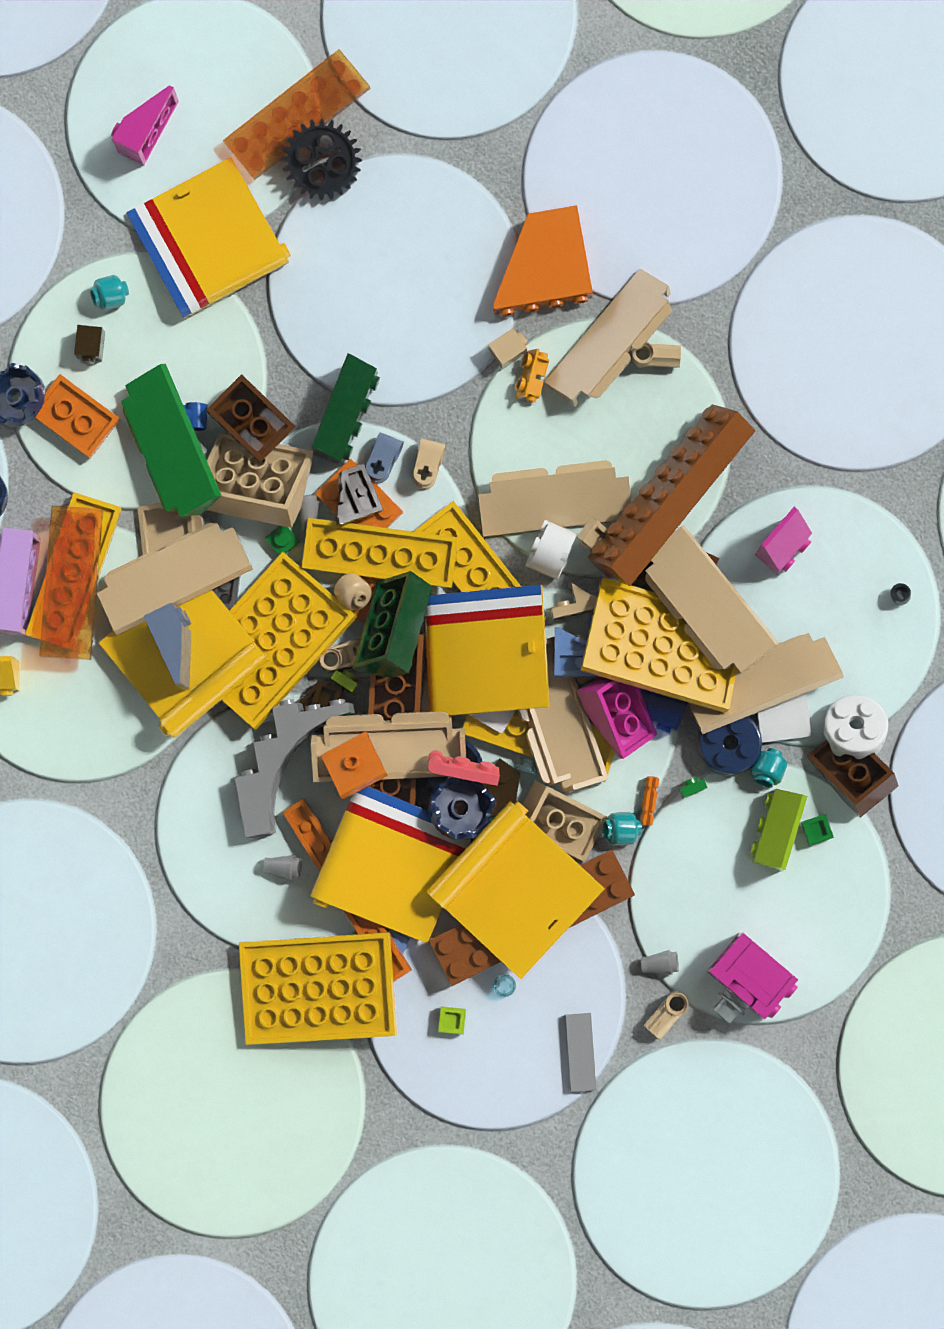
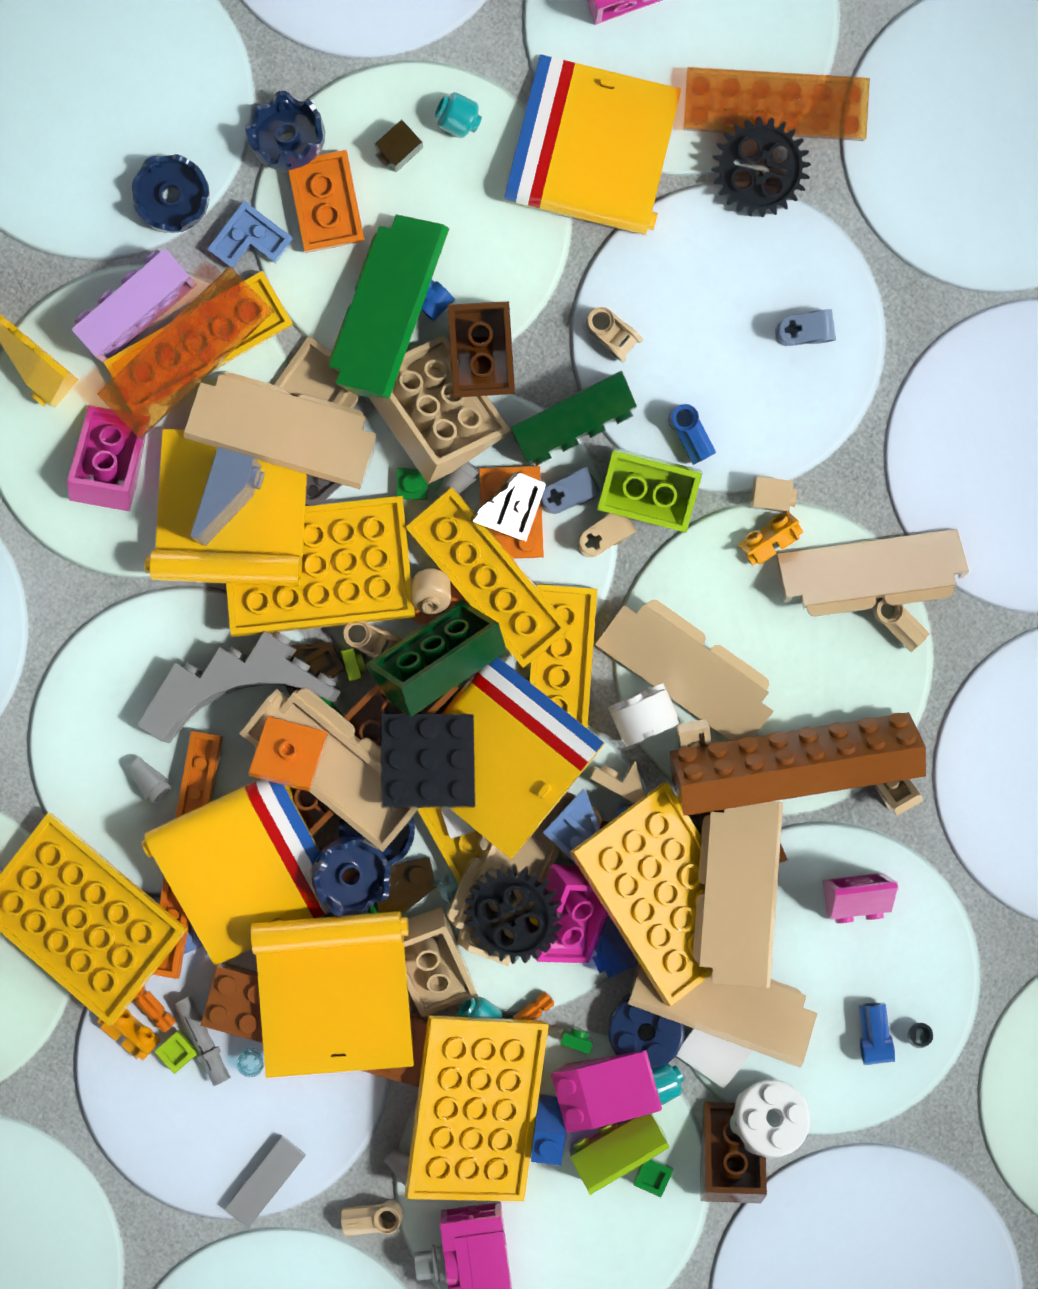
camera: 40 degrees right, 5 degrees up
coral plate [428,750,500,786] -> none
orange slope [493,205,593,317] -> none
none -> dark pink slope [67,405,149,511]
none -> light orange hinge [97,1009,161,1061]
none -> orange axle [135,986,176,1032]
none -> light grey pin [173,995,231,1086]
none -> medium blue plate [207,201,294,269]
none -> black plate [380,714,475,808]
none -> yellow plate [404,1015,549,1201]
none -> black gear [464,864,564,964]
none -> blue slope [530,1094,566,1166]
none -> dark pink slope [551,1050,662,1133]
none -> tan piece [586,307,643,363]
none -> lime slope [597,447,703,533]
none -> blue piece [668,404,717,465]
none -> sand blue piece [775,309,836,346]
none -> blue piece [859,1002,895,1065]
none -> tan slope [874,779,923,816]

